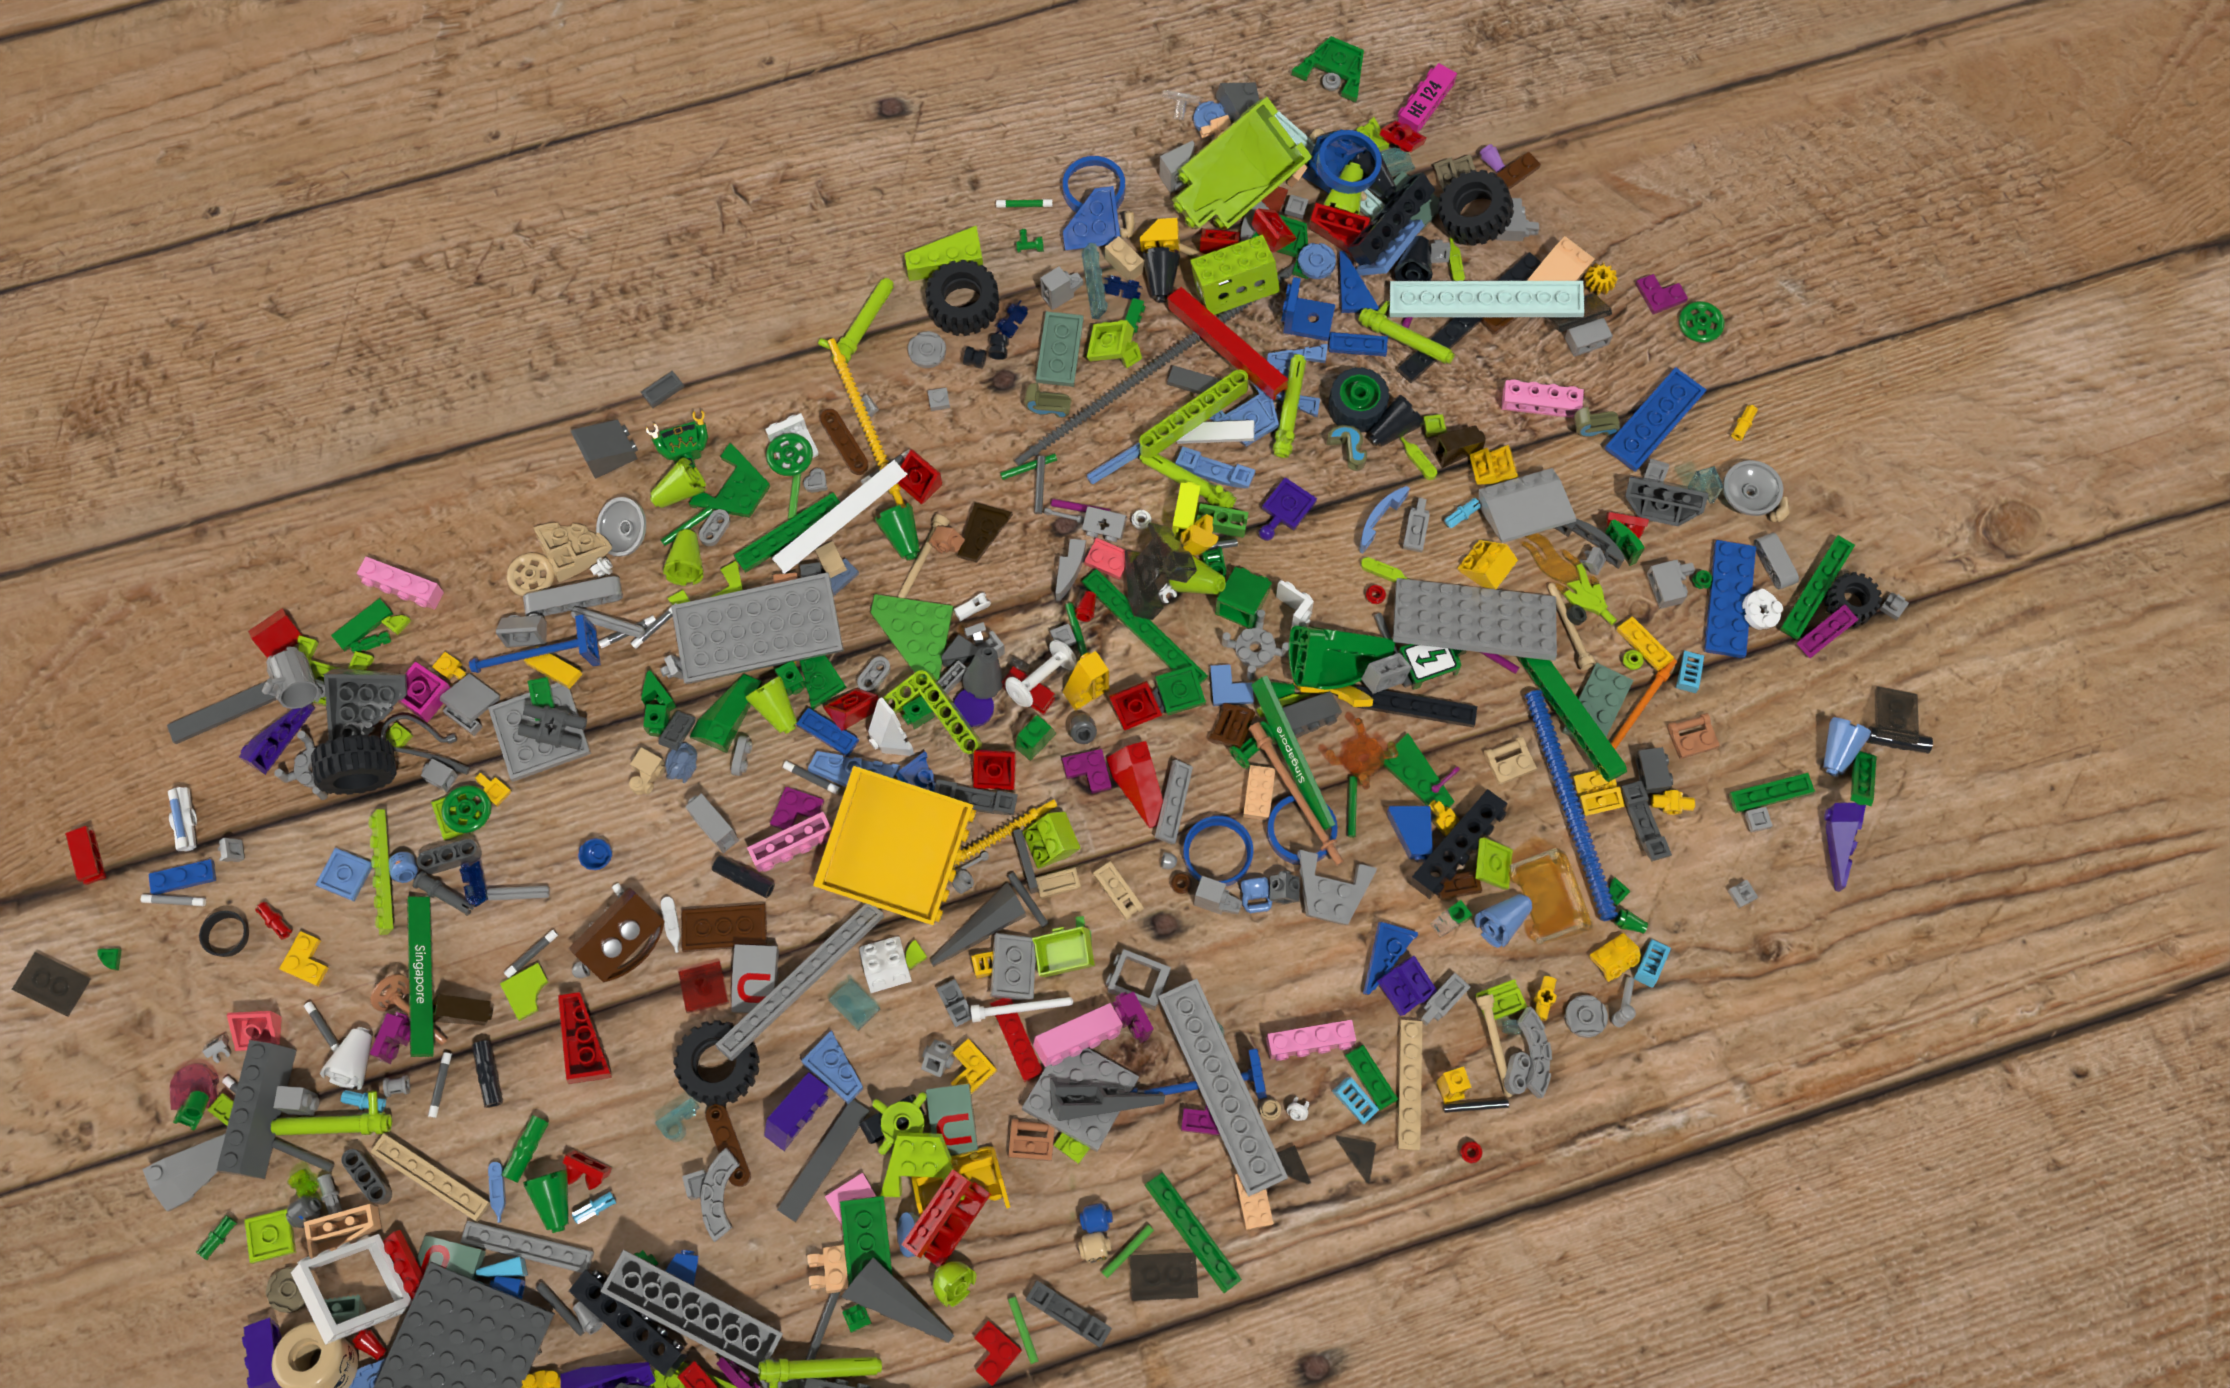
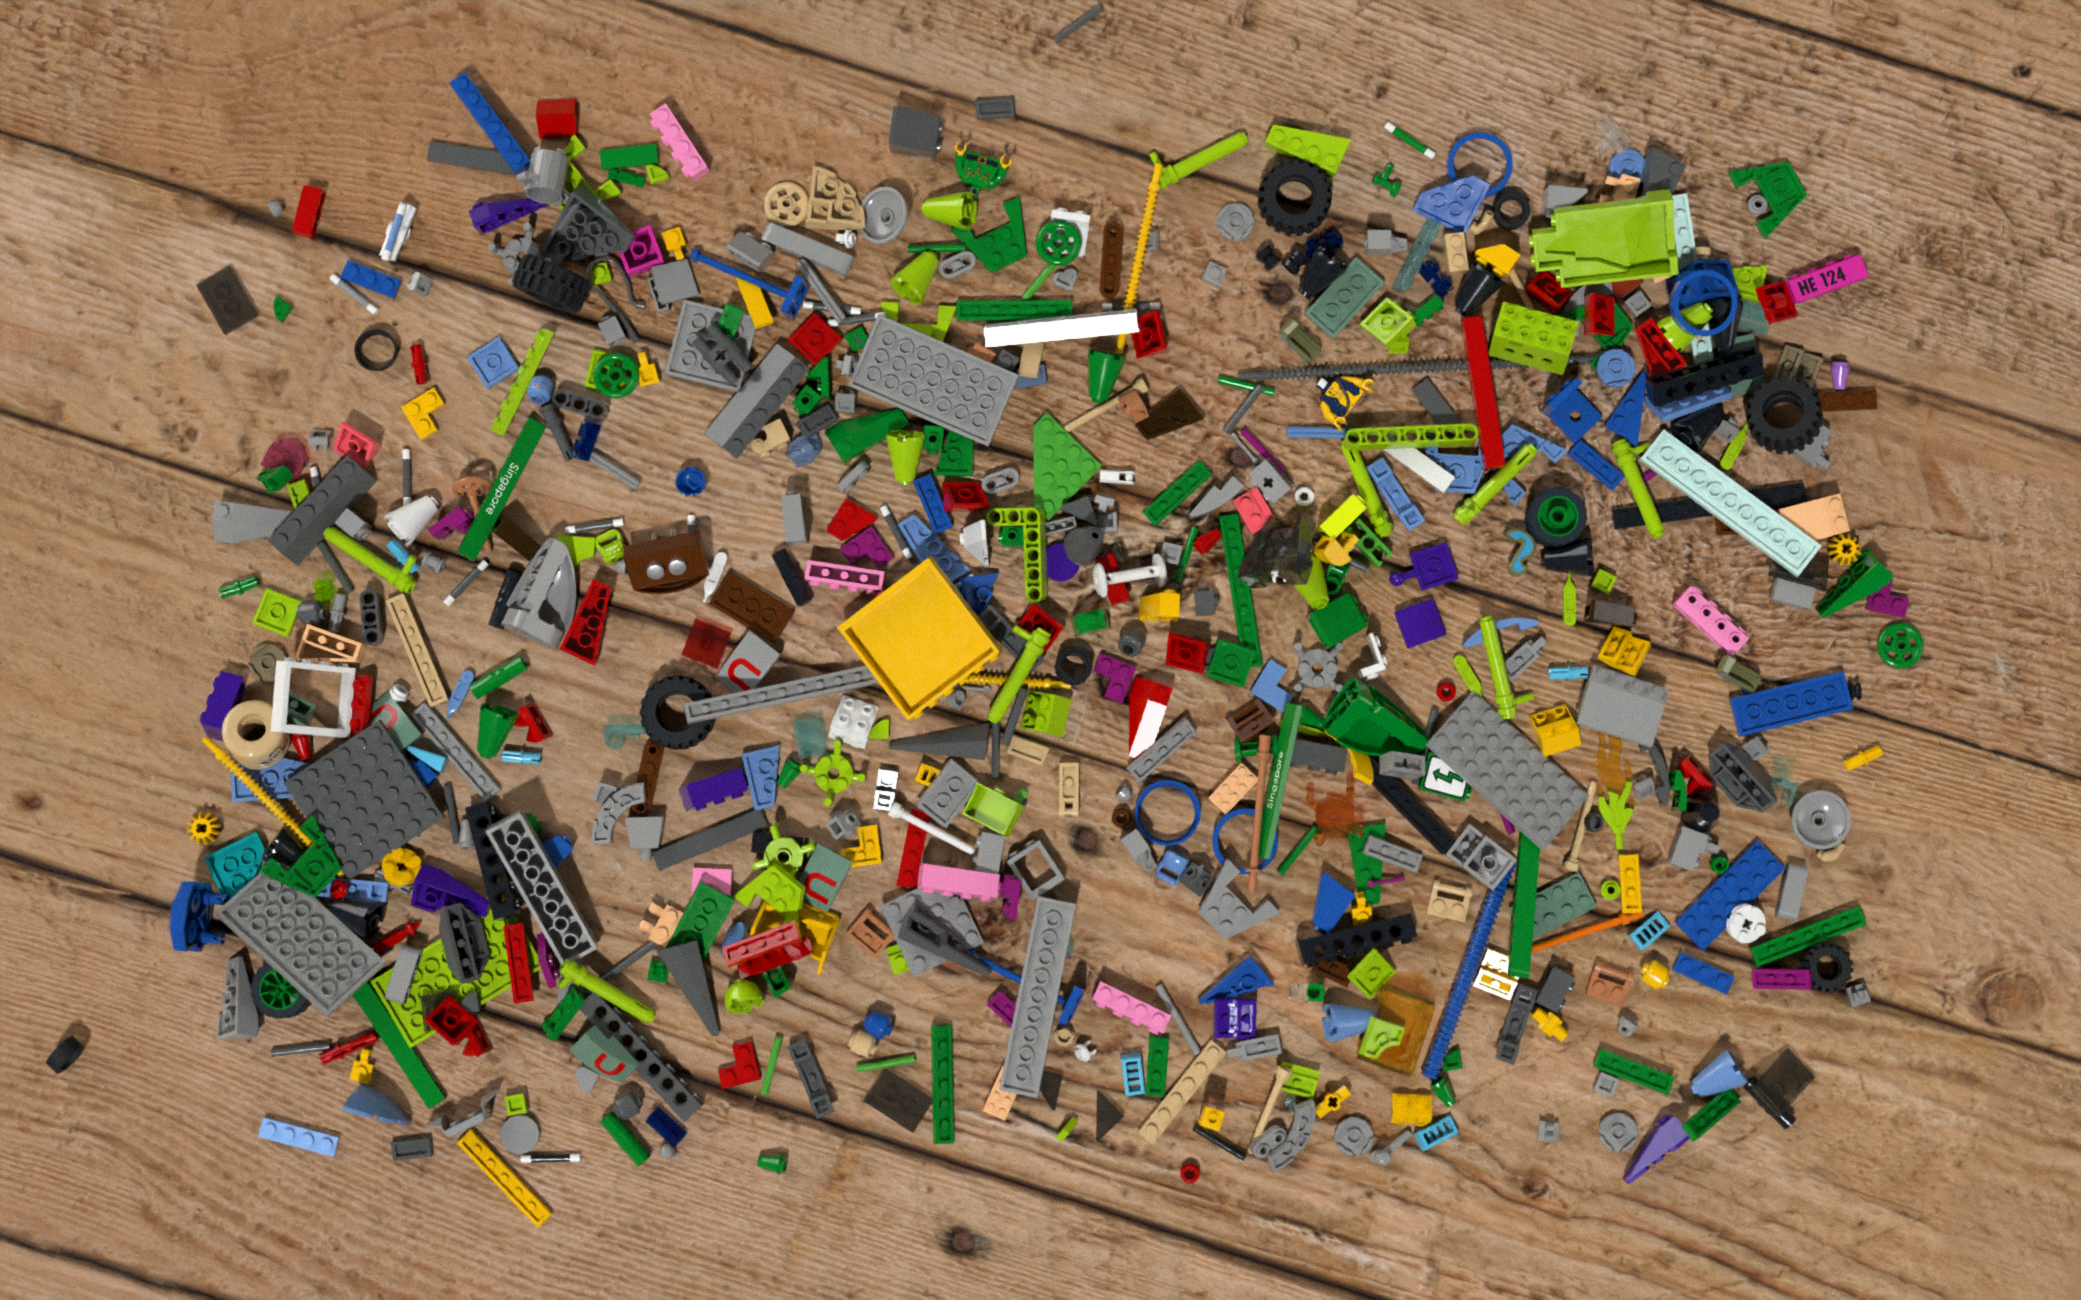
camera: 40 degrees right, 15 degrees up
none -> light grey hinge [267,201,284,218]
none -> white plate [389,684,409,702]
none -> blue brick [449,72,530,176]
none -> light grey panel [501,538,576,649]
none -> lime piece [595,529,625,564]
none -> light grey torso [625,817,665,860]
none -> dark grey slope [704,343,810,459]
none -> green slope [763,966,792,998]
none -> green cone [777,758,801,788]
none -> red plate [788,313,843,366]
none -> lime plate [800,740,867,806]
none -> red wing [826,498,878,542]
none -> light grey tile [835,389,855,413]
none -> green tile [844,326,868,353]
none -> light grey brick [972,832,1006,874]
none -> lime cylinder [987,625,1051,724]
none -> dark grey bar [1053,5,1103,44]
none -> black tyre [1055,646,1093,686]
none -> lime tile [1055,1117,1078,1142]
none -> green tile [1142,460,1212,527]
none -> light grey bar [1155,984,1202,1055]
none -> dark grey brick [1194,587,1219,616]
none -> black cone [1298,244,1349,300]
none -> torso [1316,376,1376,431]
none -> lime tile [1358,1016,1406,1060]
none -> light grey tile [1362,835,1423,873]
none -> dark purple slope [1394,599,1446,649]
none -> light grey slope [1445,824,1517,890]
none -> lime cylinder [1479,615,1534,719]
none -> black tyre [1492,192,1530,230]
none -> light grey tile [1598,1113,1638,1152]
none -> light grey tile [1618,1016,1639,1037]
none -> yellow head [1640,960,1671,990]
none -> blue plate [1672,952,1735,995]
none -> black cone [1681,794,1720,833]
none -> green wedge [1815,548,1894,618]
none -> black bush [1848,682,1862,700]

